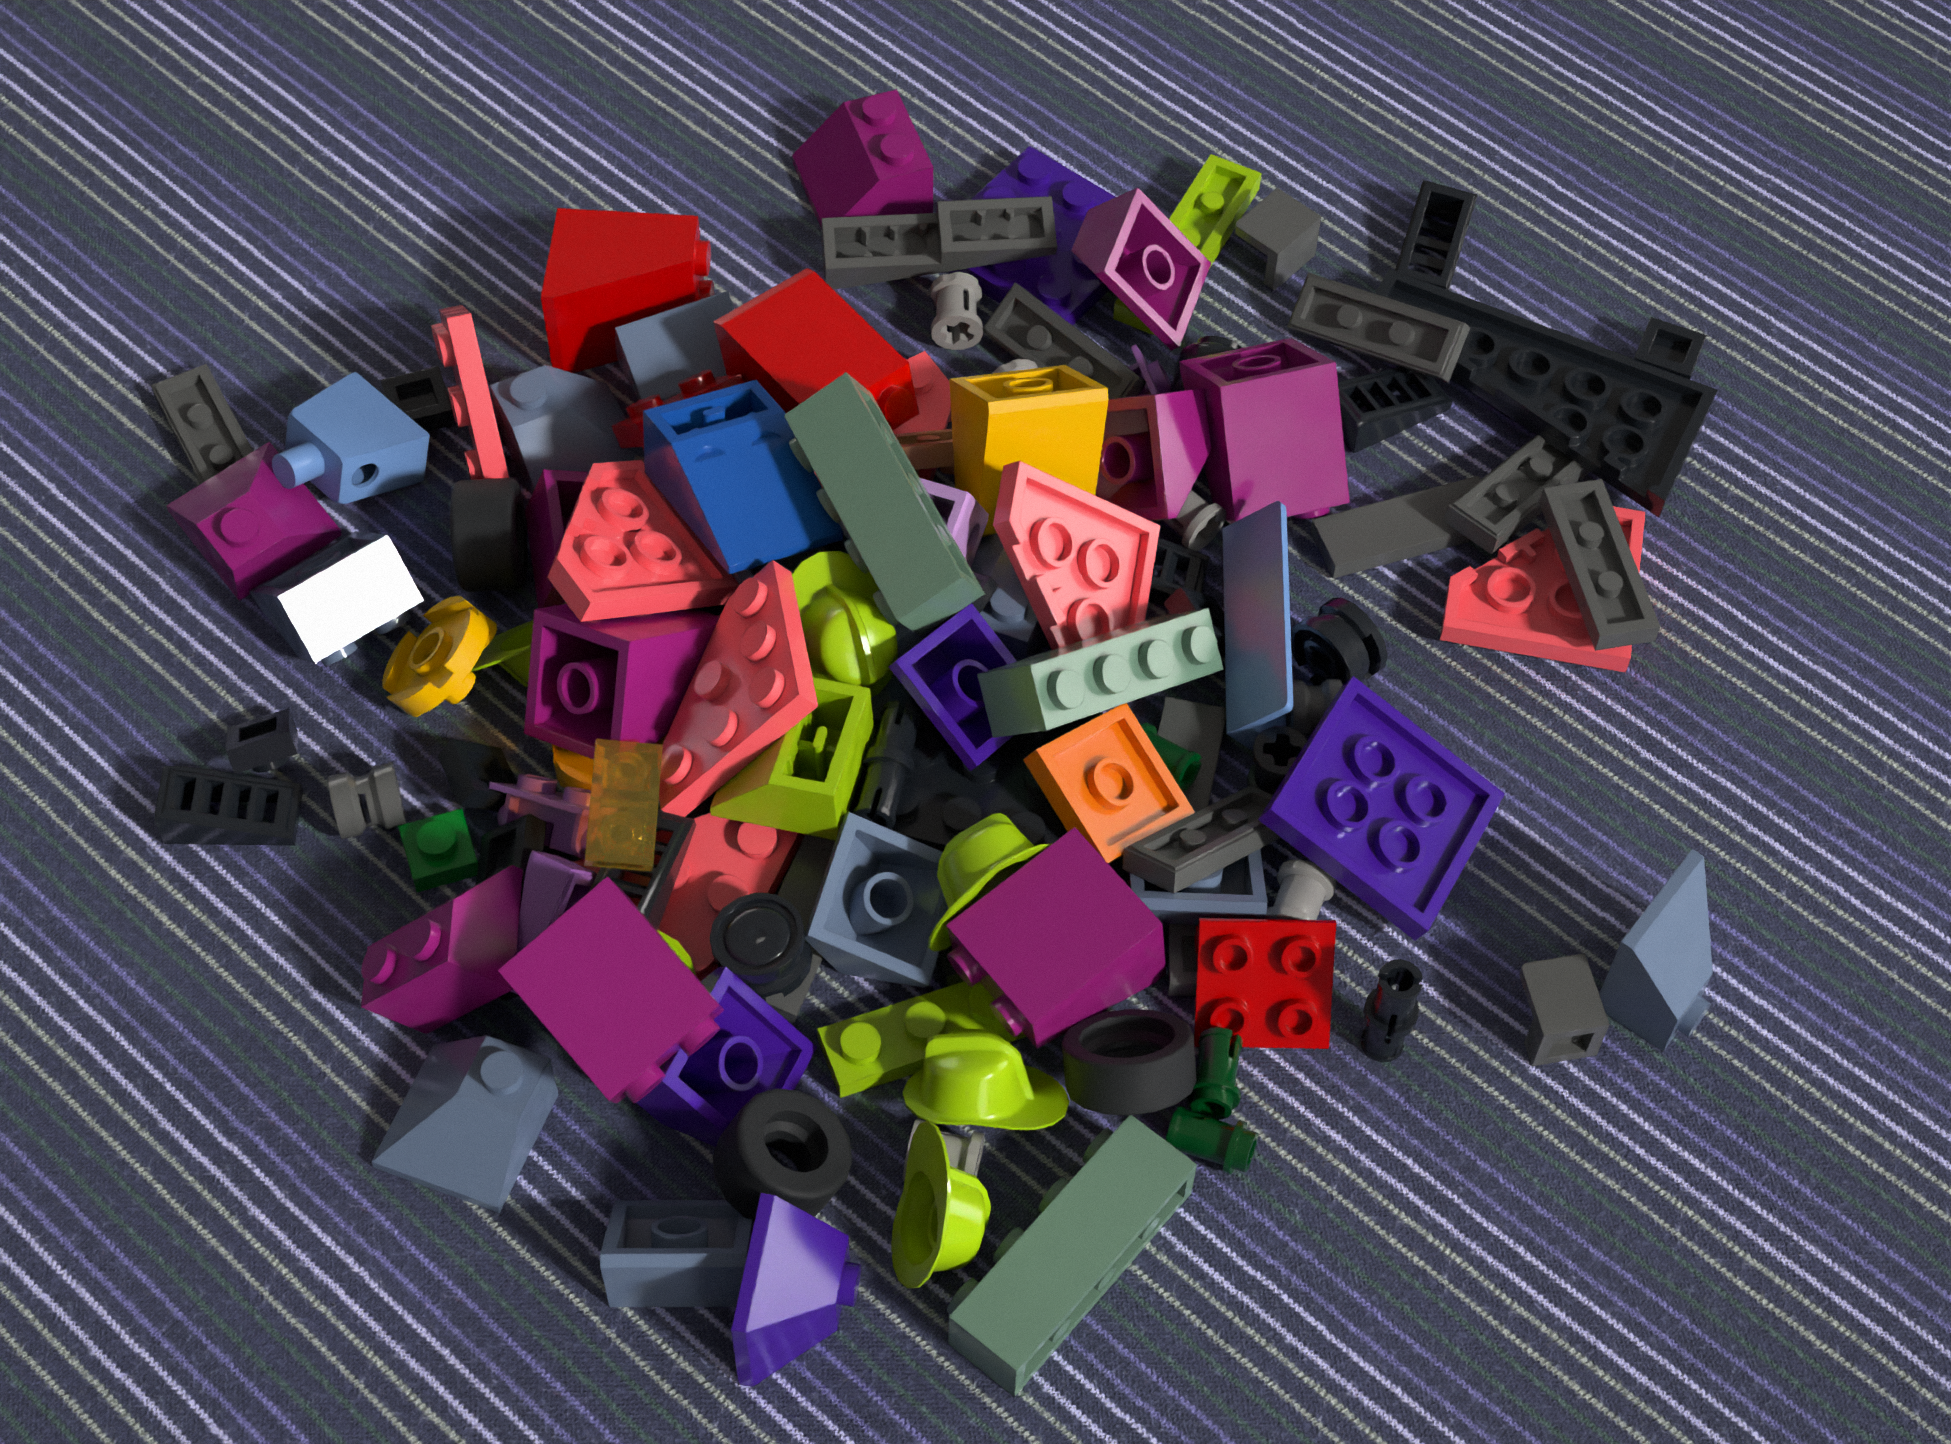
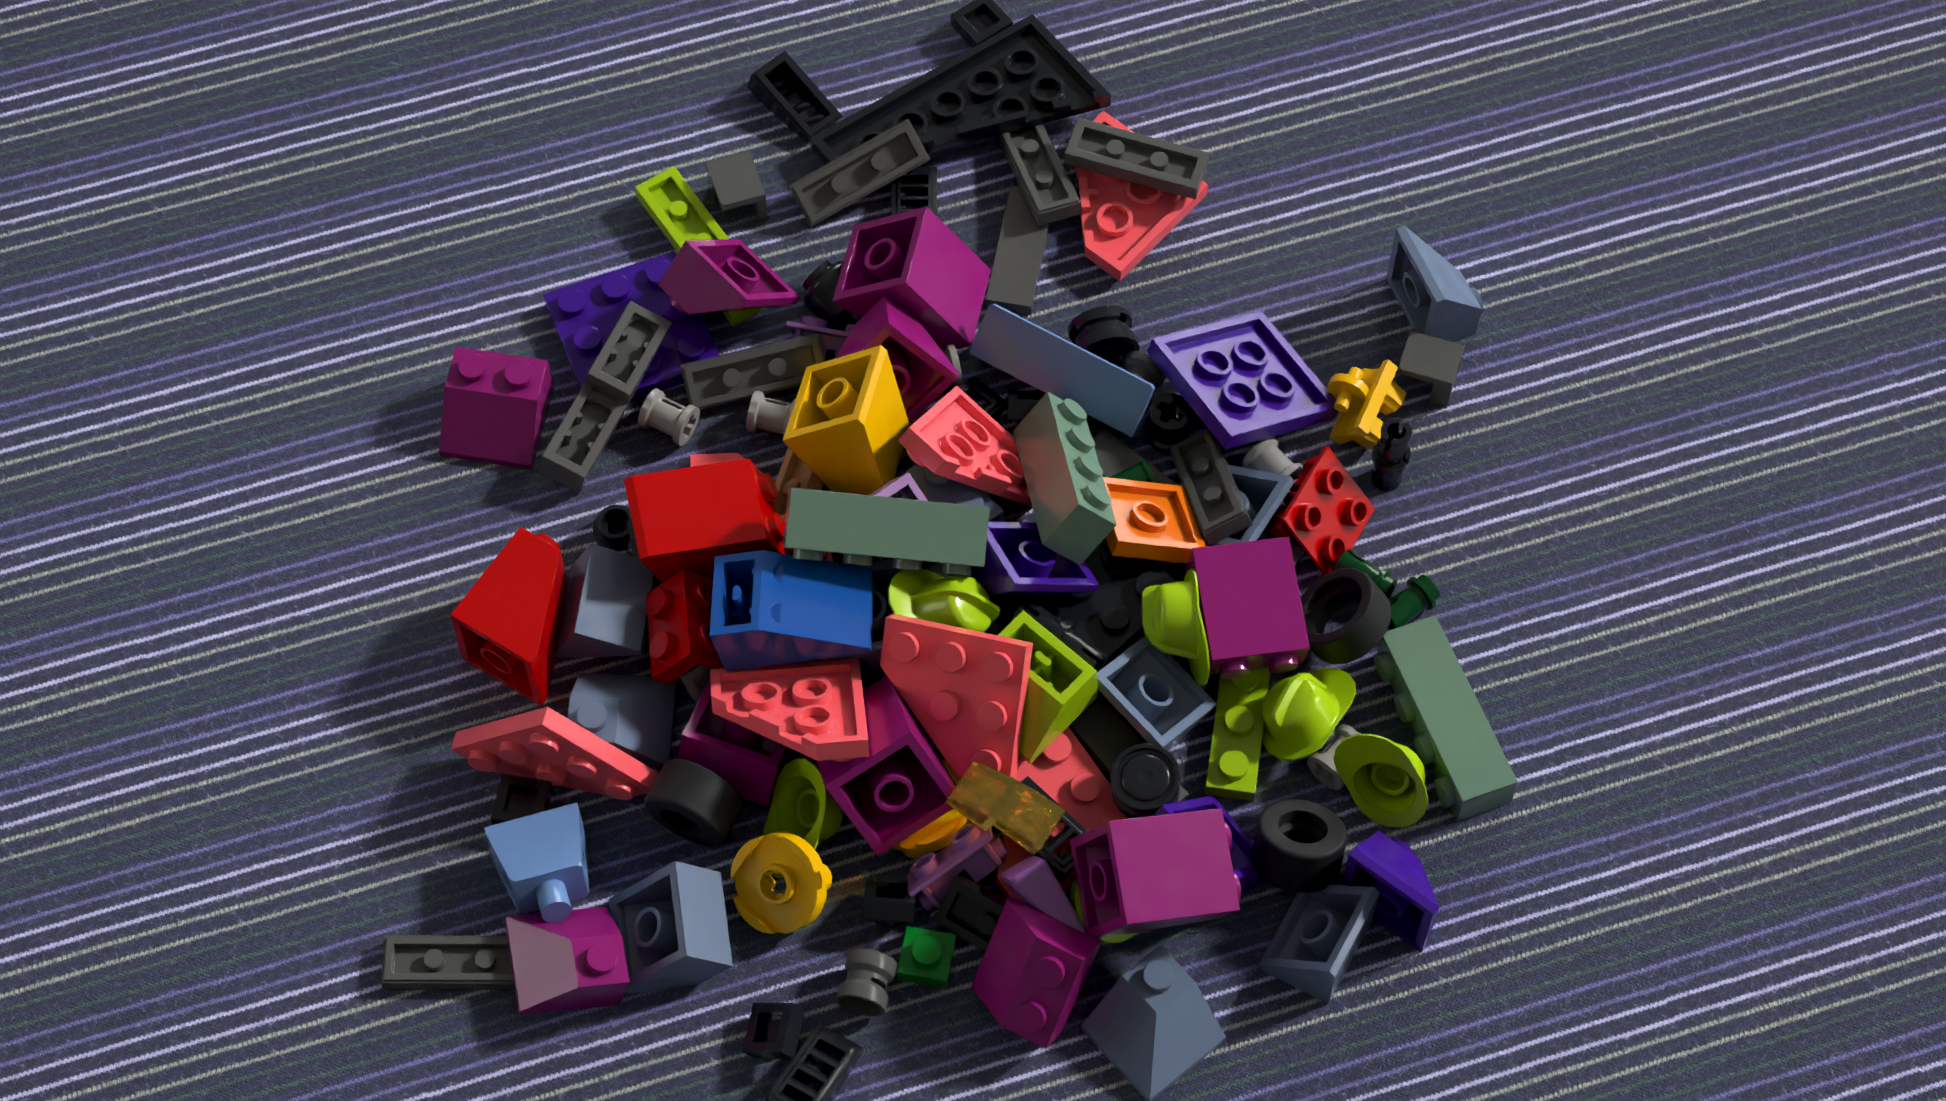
camera: 60 degrees left, 5 degrees up
none -> yellow hips [1328,359,1407,450]

